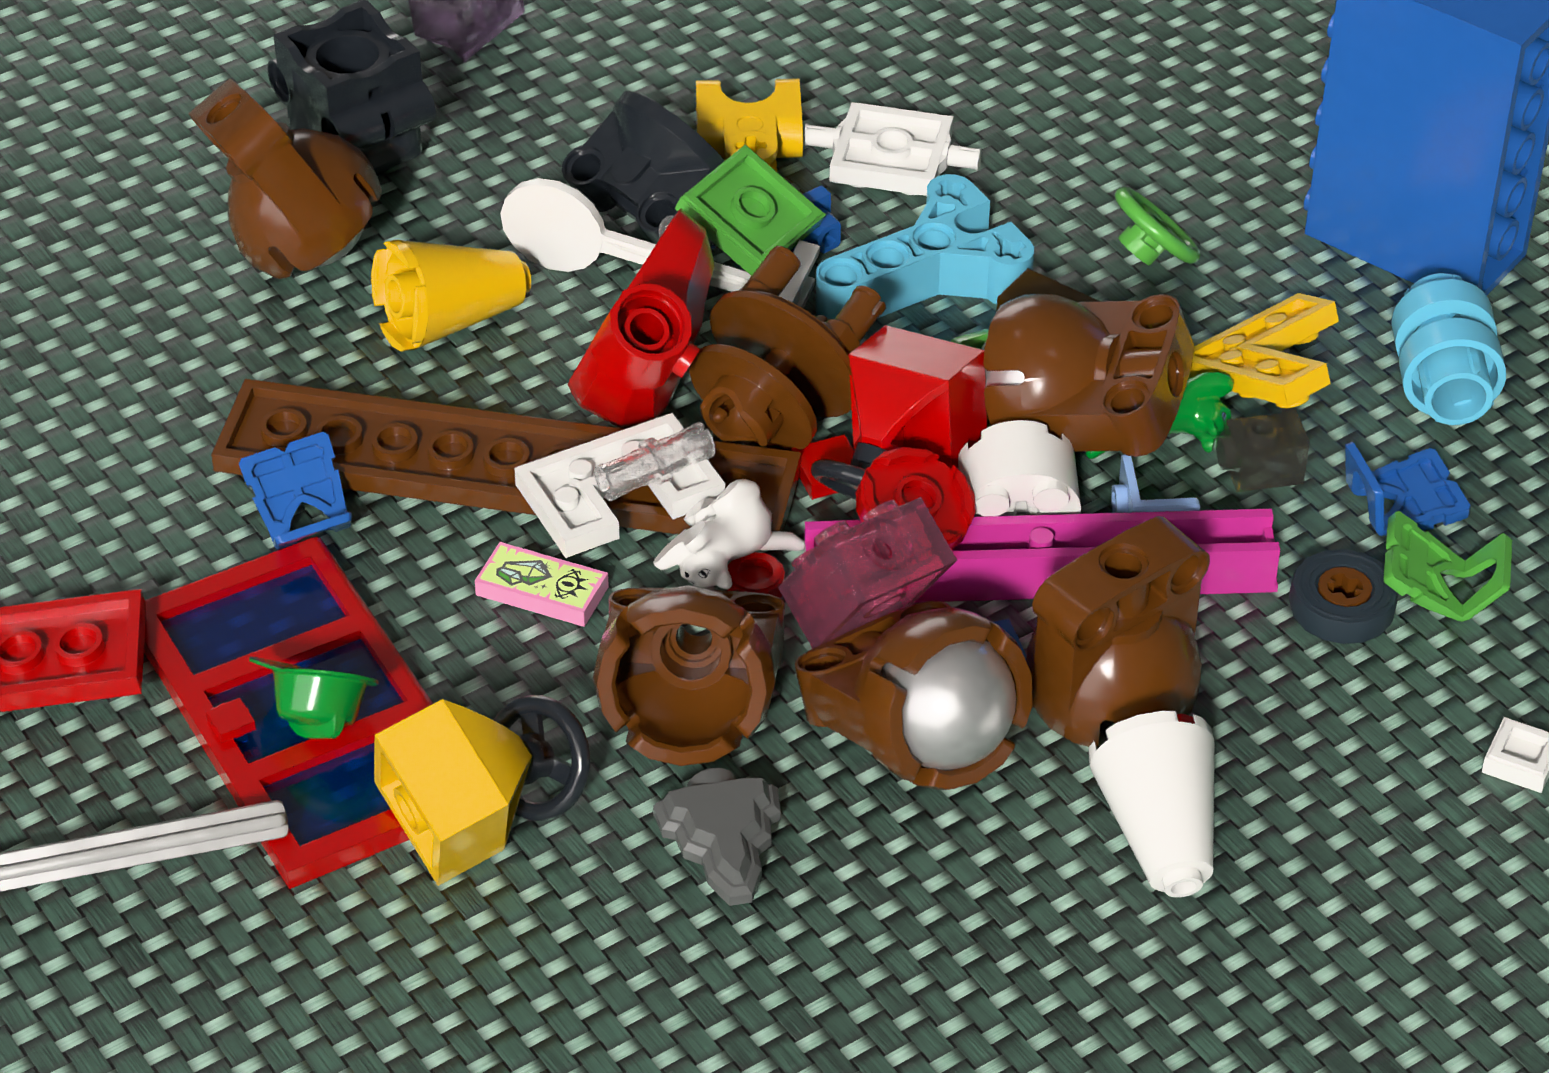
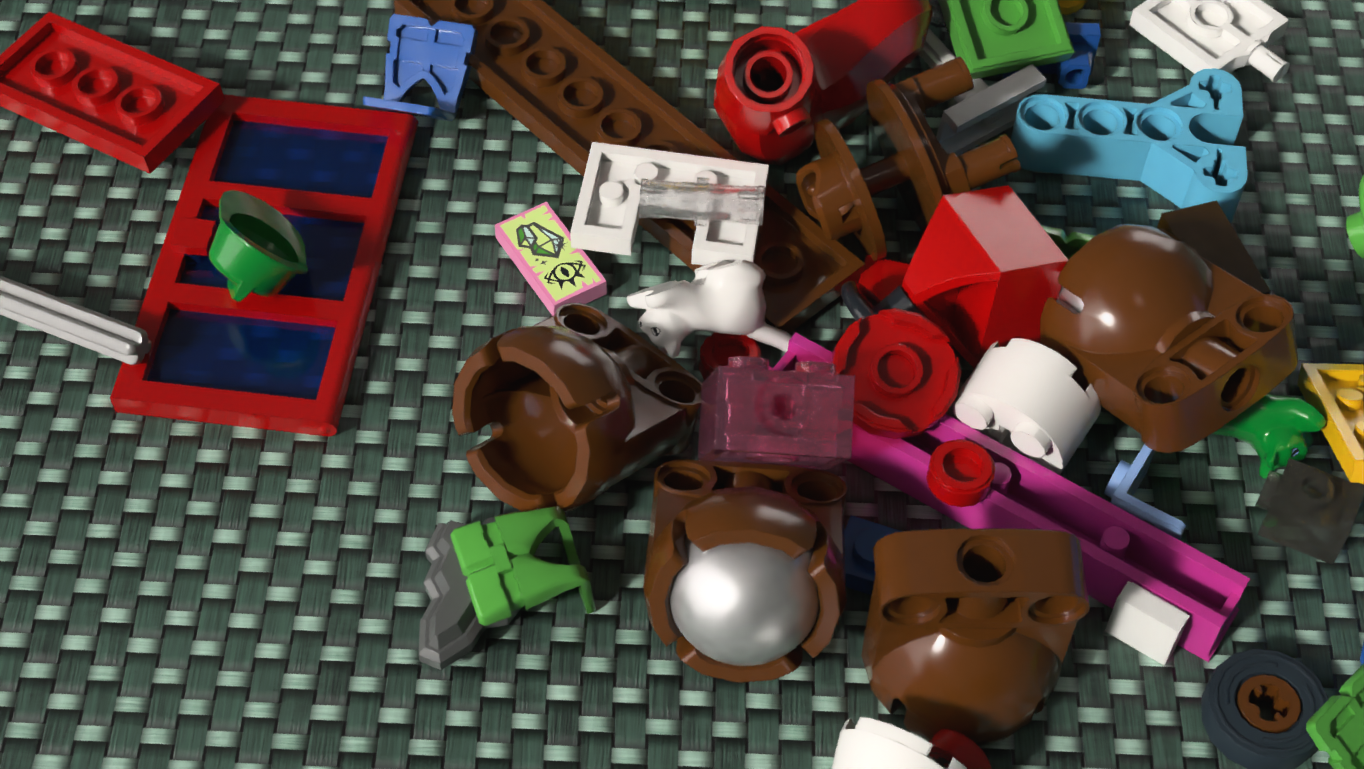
camera: 35 degrees right, 10 degrees up
yellow piece [374,695,590,886] -> none
none -> bright green piece [450,506,596,626]
none -> red tile [926,439,996,507]
none -> white tile [1105,581,1190,666]

